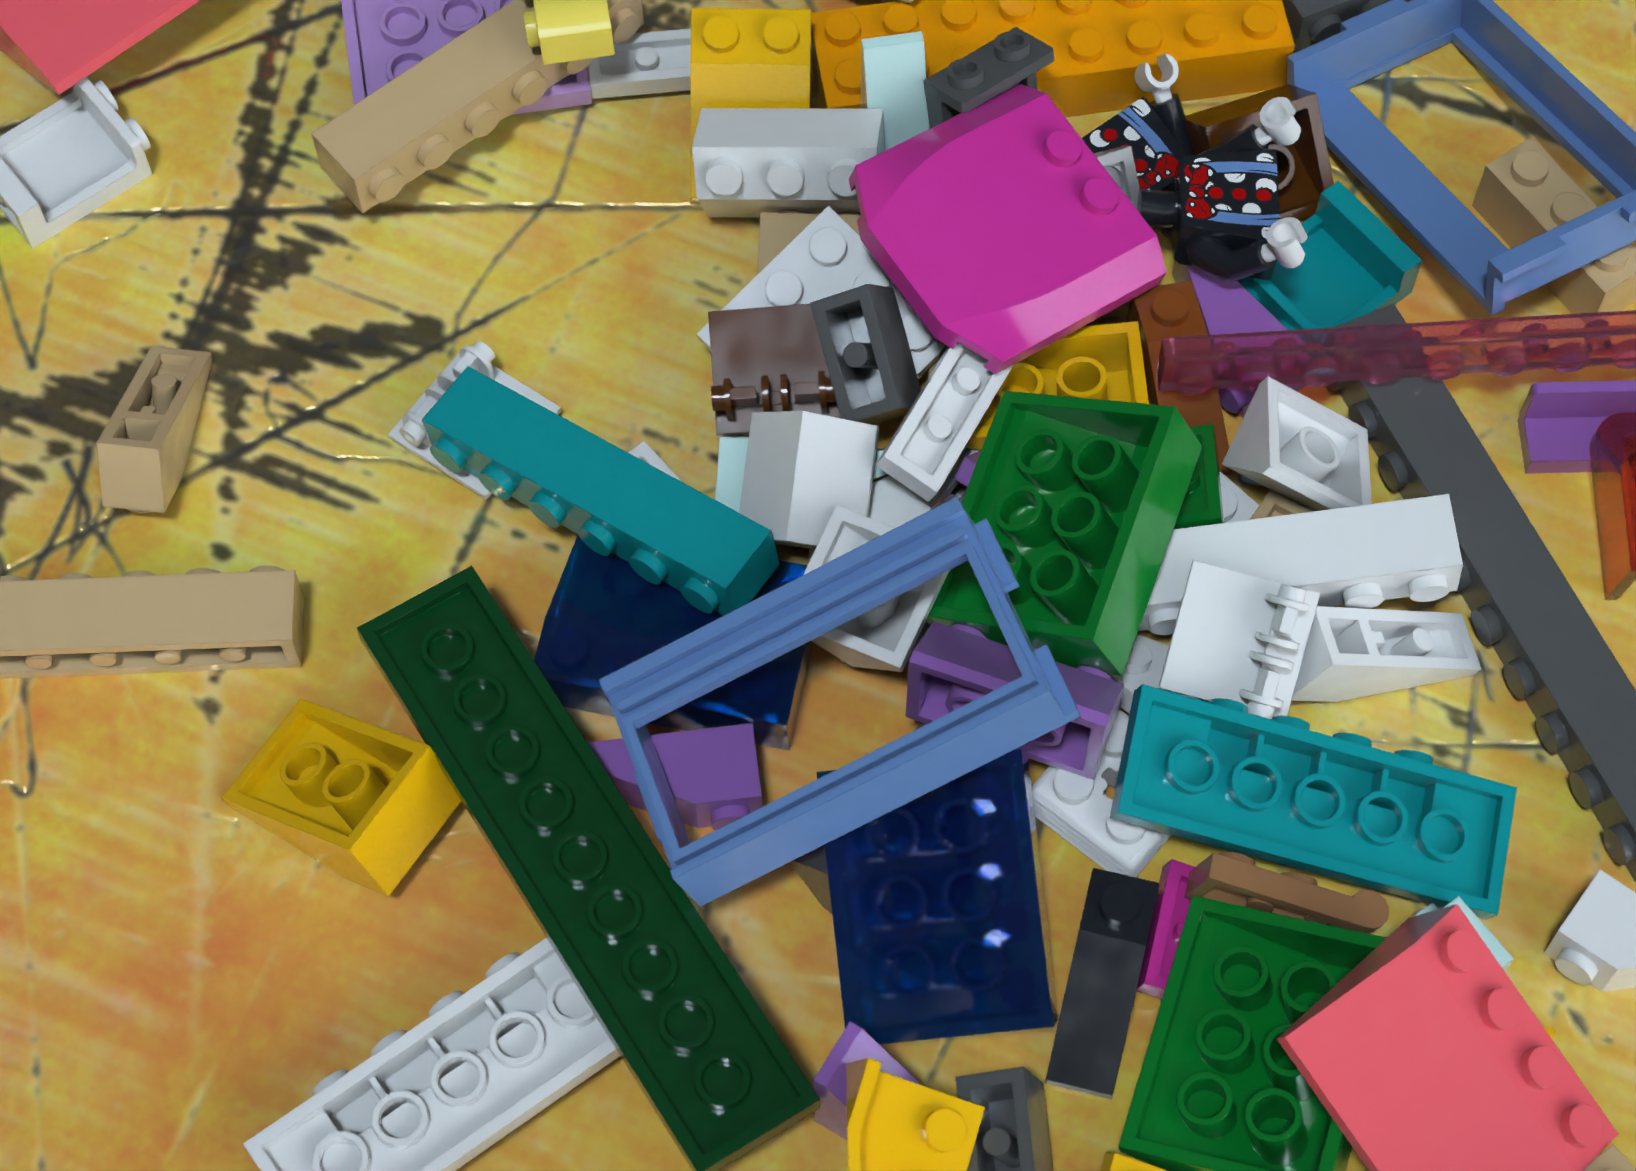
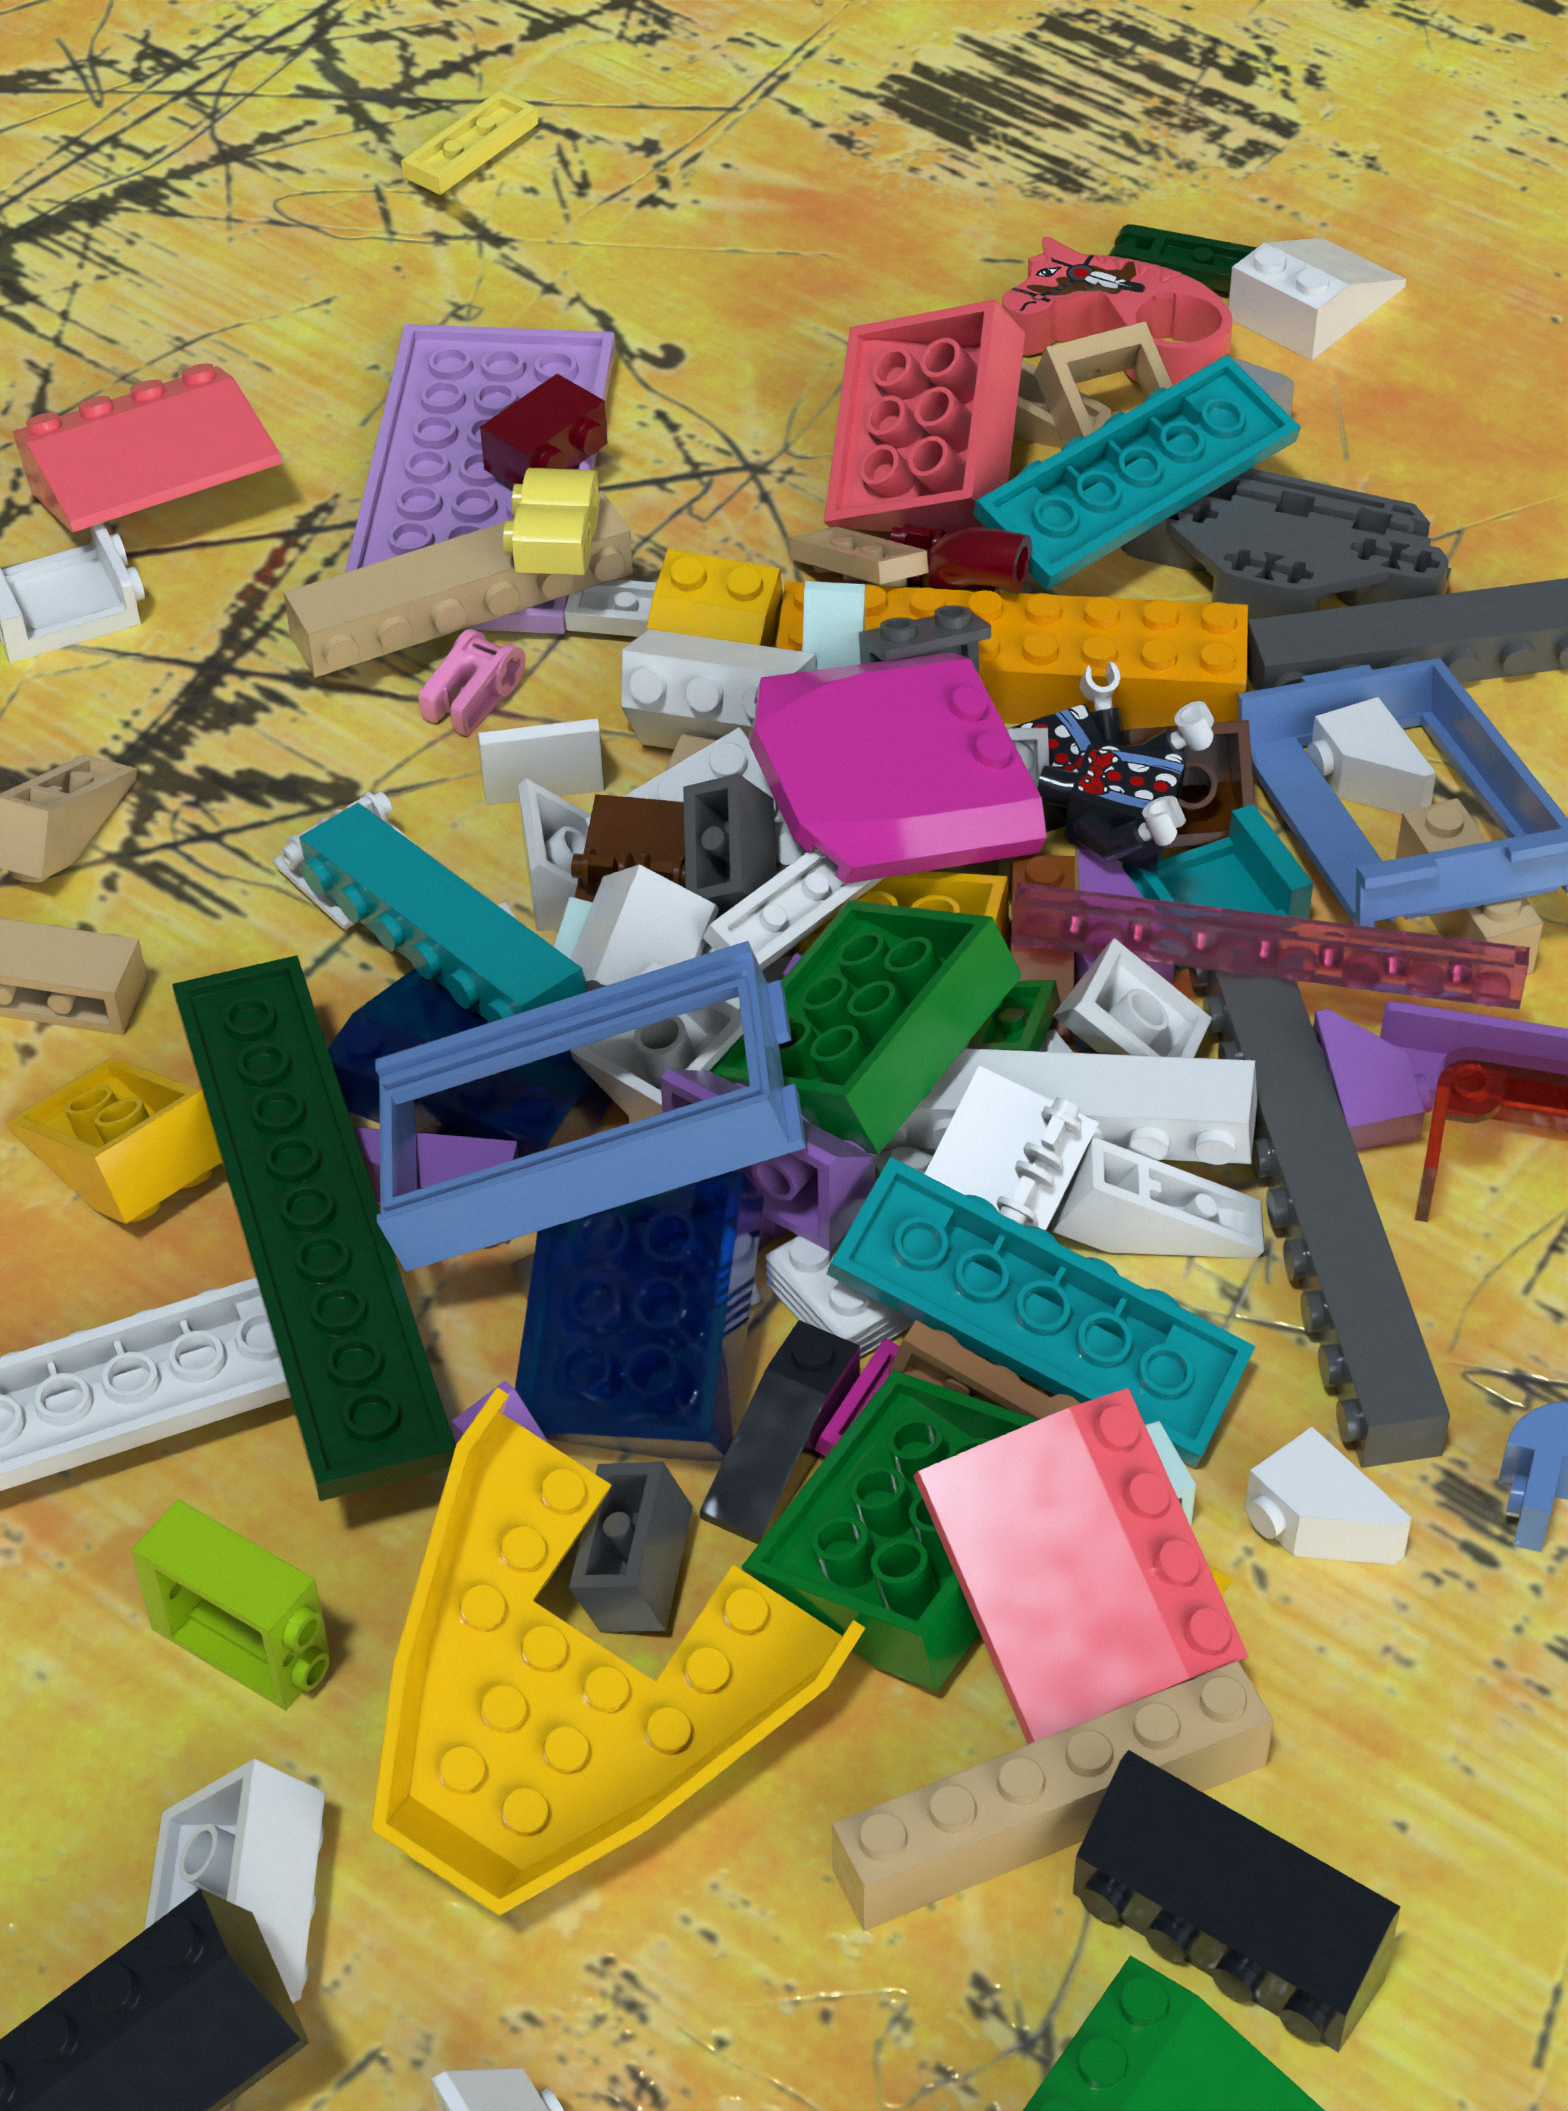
camera: 15 degrees right, 15 degrees down
none -> bright pink piece [418,628,525,737]
none -> white slope [476,718,604,805]
none -> white slope [518,778,591,932]
none -> white slope [1307,697,1436,815]
none -> medium lavender slope [1313,1009,1432,1150]

